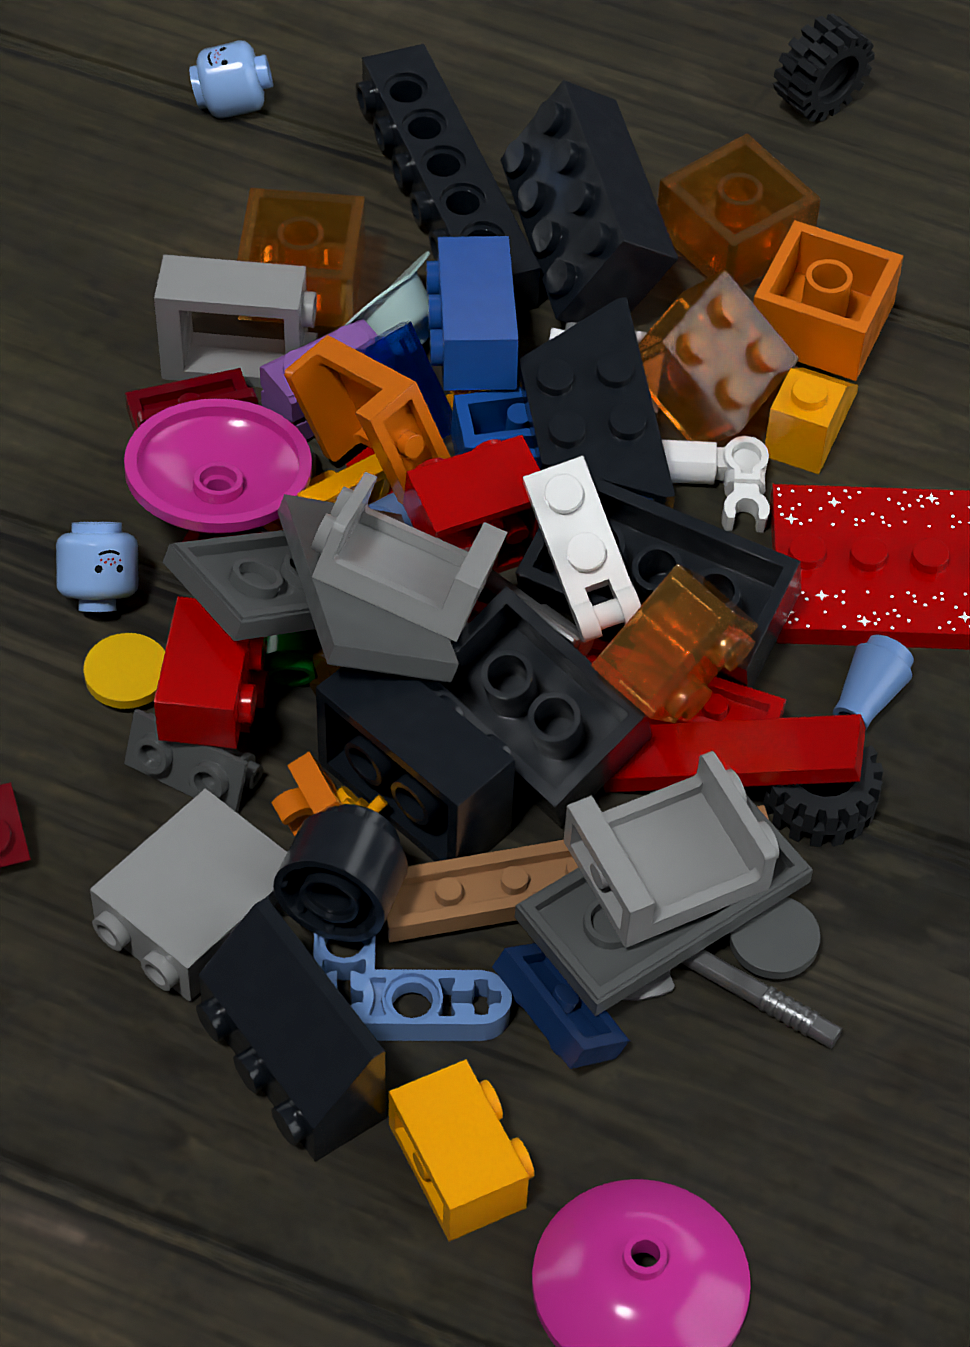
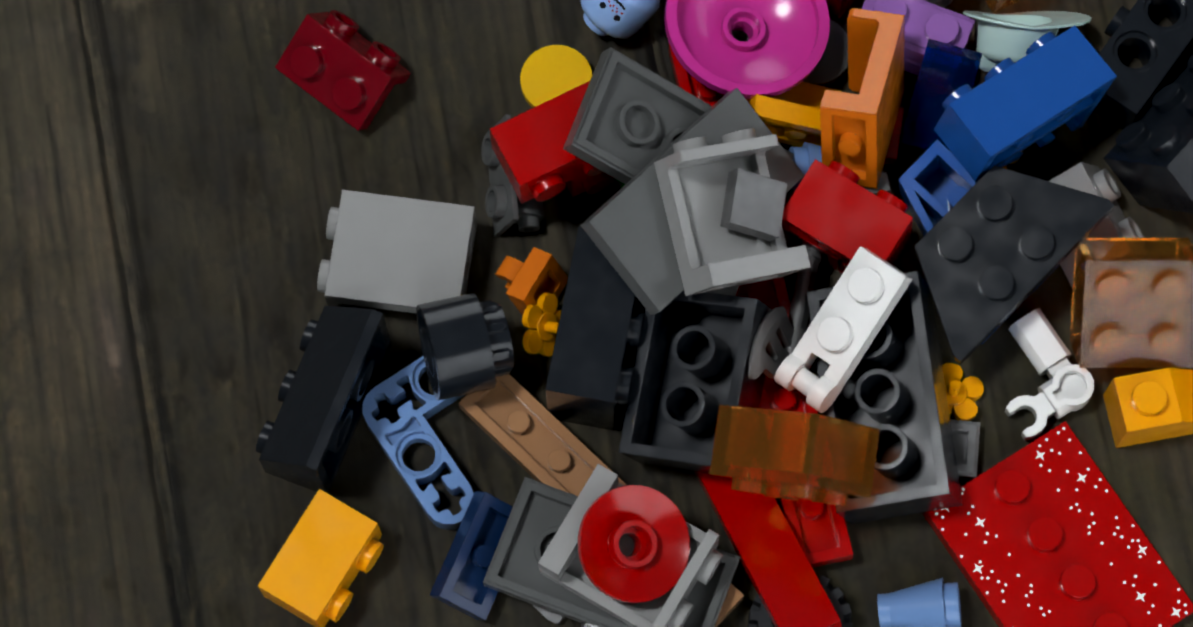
camera: 60 degrees right, 20 degrees up
none -> red dish [578,485,690,603]
none -> flat silver tile [720,168,788,241]

